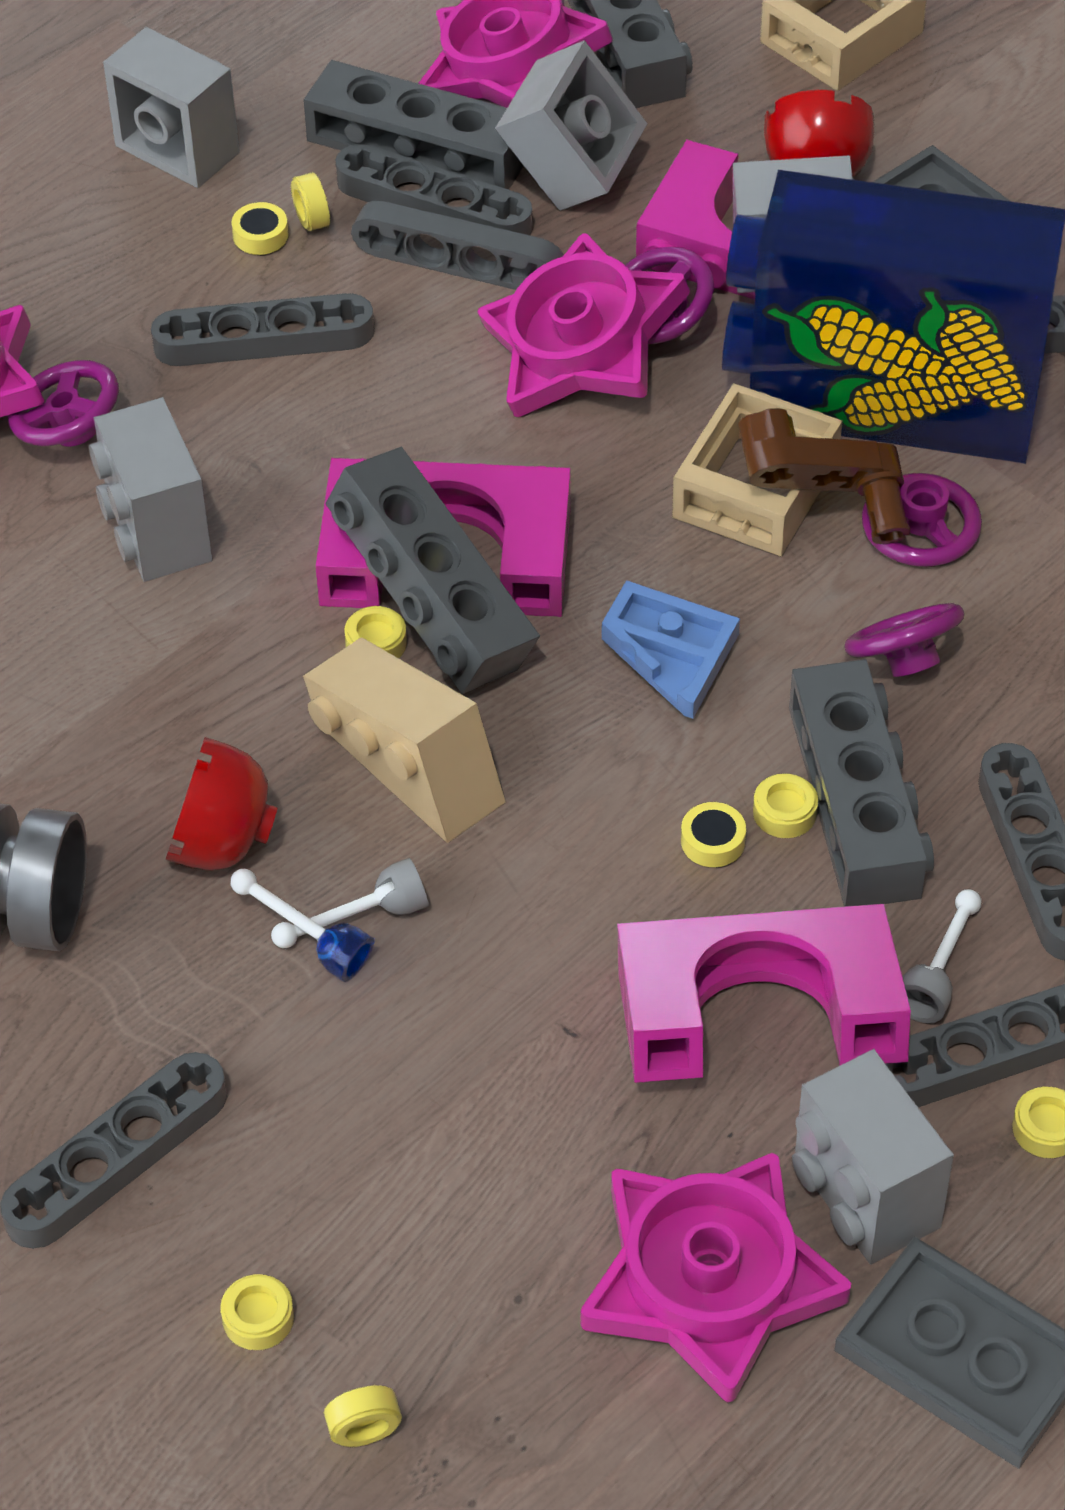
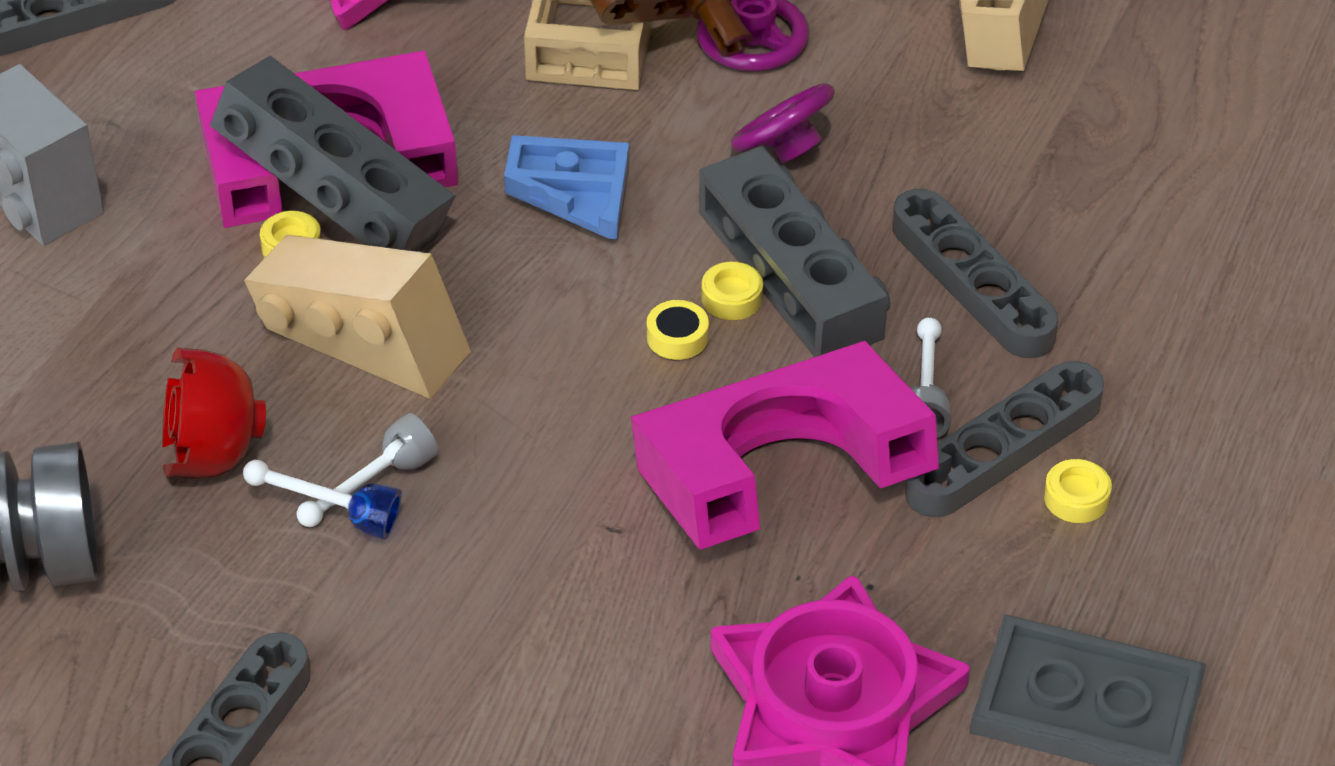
camera: 20 degrees left, 5 degrees down
light grey brick [792,1049,954,1265] -> none

